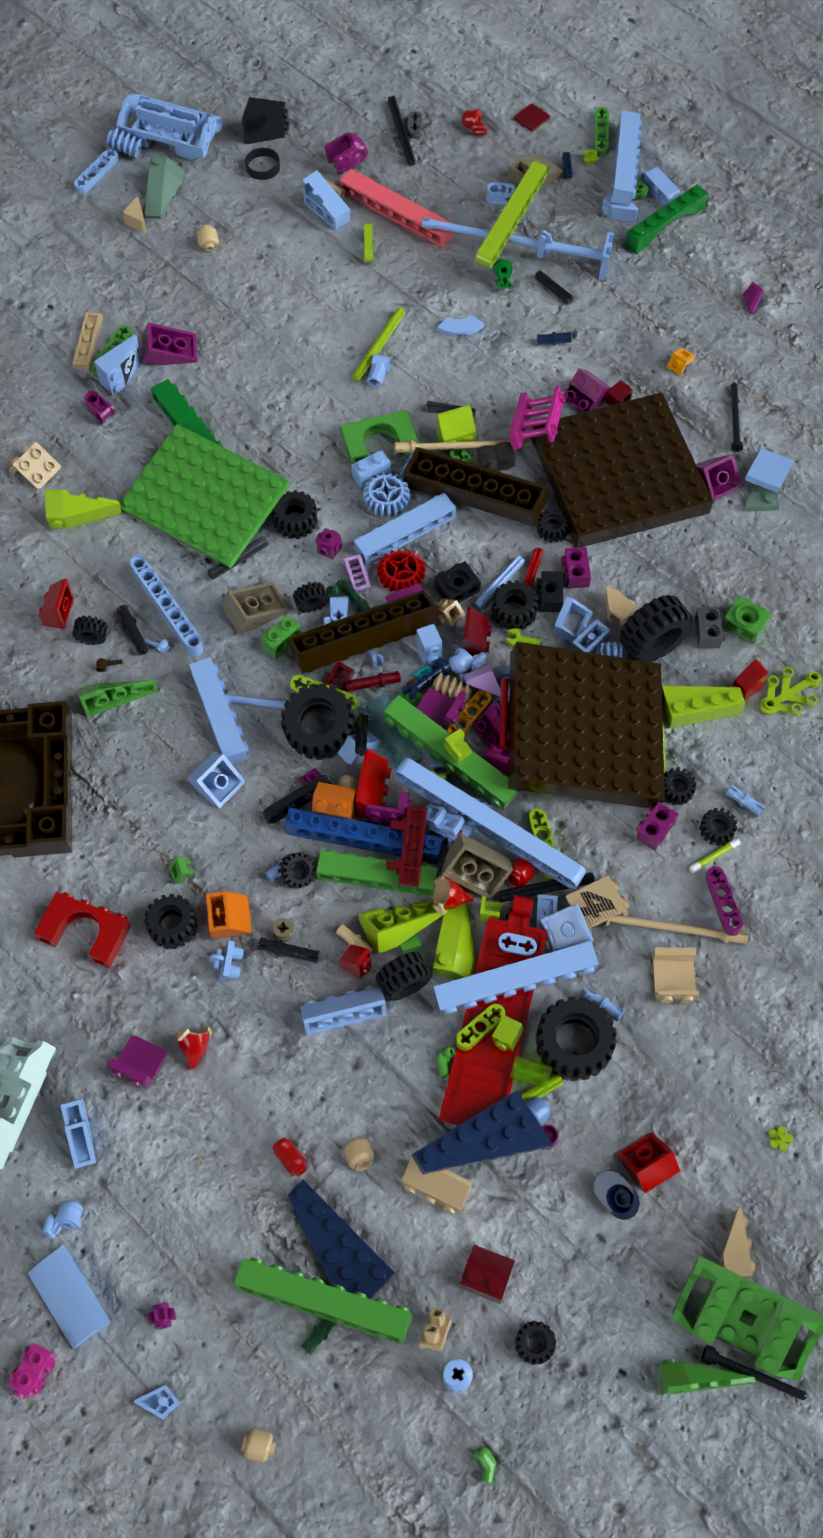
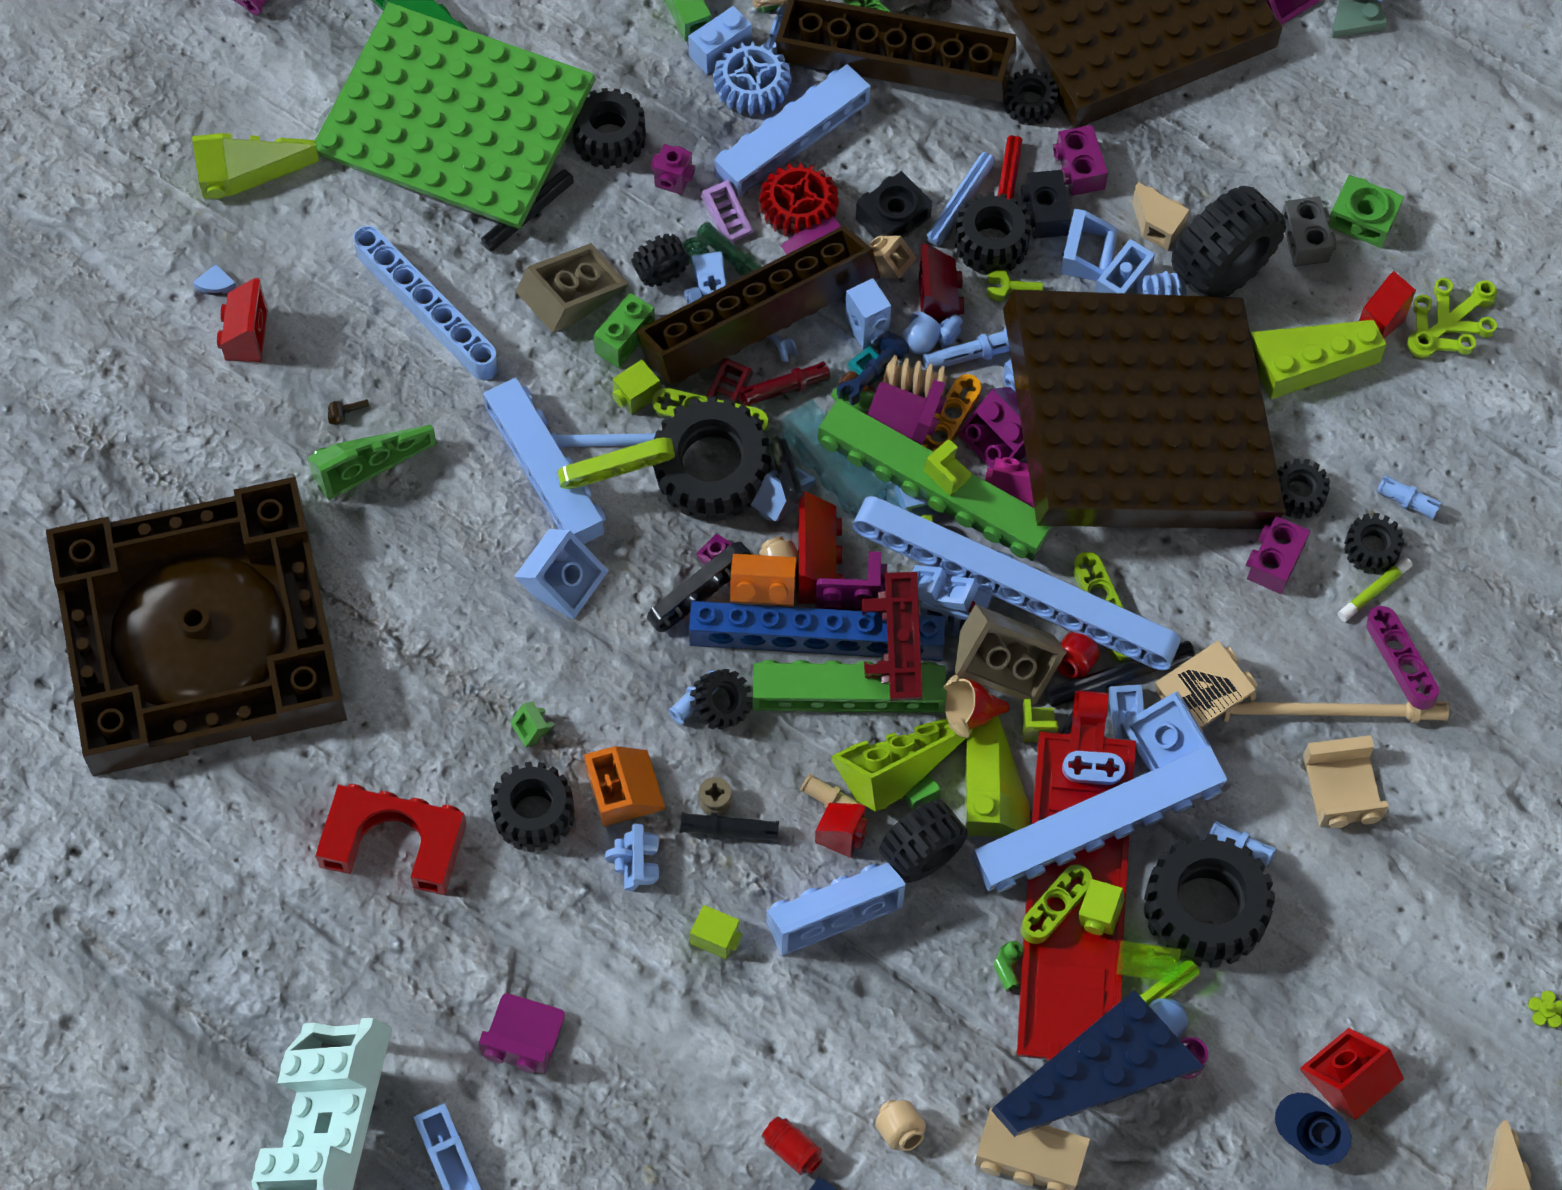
camera: 10 degrees left, 0 degrees up
tan bracket [9,442,61,489] -> none
black tyre [72,615,108,645] -> none
black pin [116,605,149,655] -> none
light blue hand [144,639,170,654] -> none
red hat [176,1026,212,1070] -> none
lavender slope [464,664,501,696] -> none
red bar [499,678,509,750] -> none
none -> light blue tile [193,264,237,294]
none -> lime beam [557,438,675,489]
none -> lime brick [612,360,661,415]
none -> lime brick [690,904,743,959]

